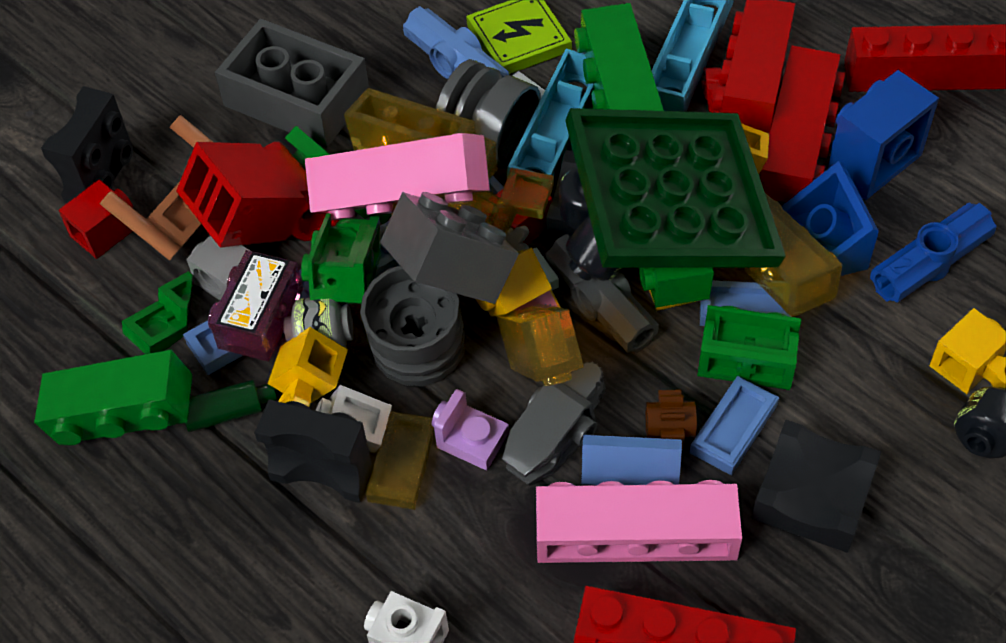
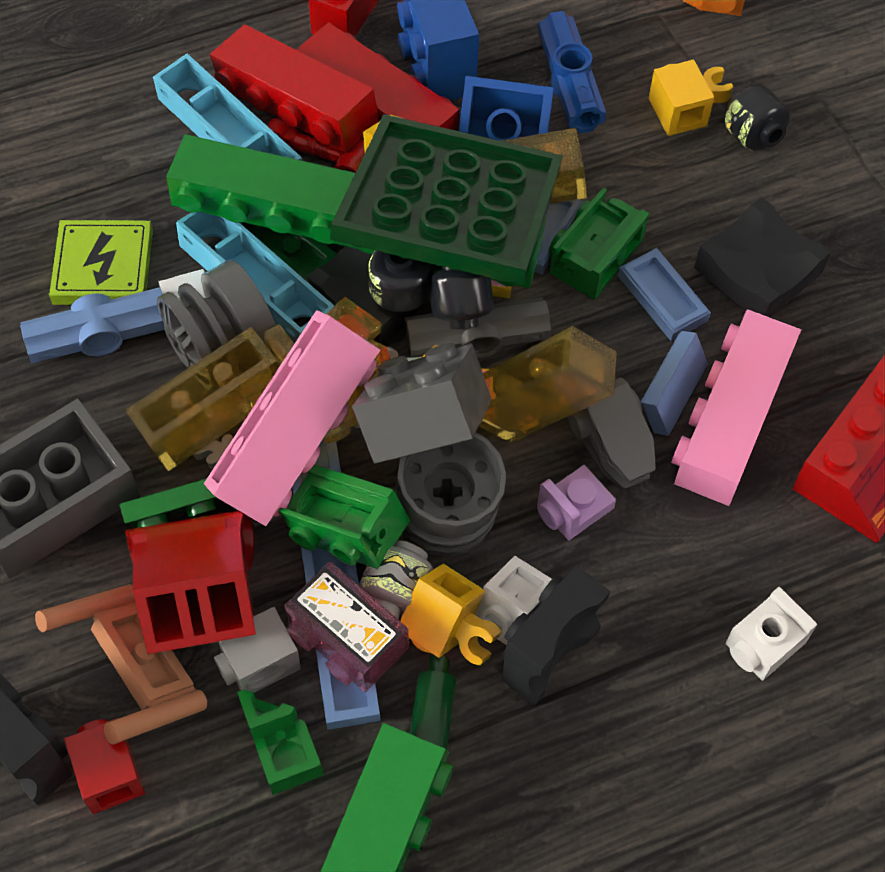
camera: 70 degrees left, 5 degrees up
clear yellow tile [366,411,435,510] -> none
reddish brown gear [645,390,697,450] -> none

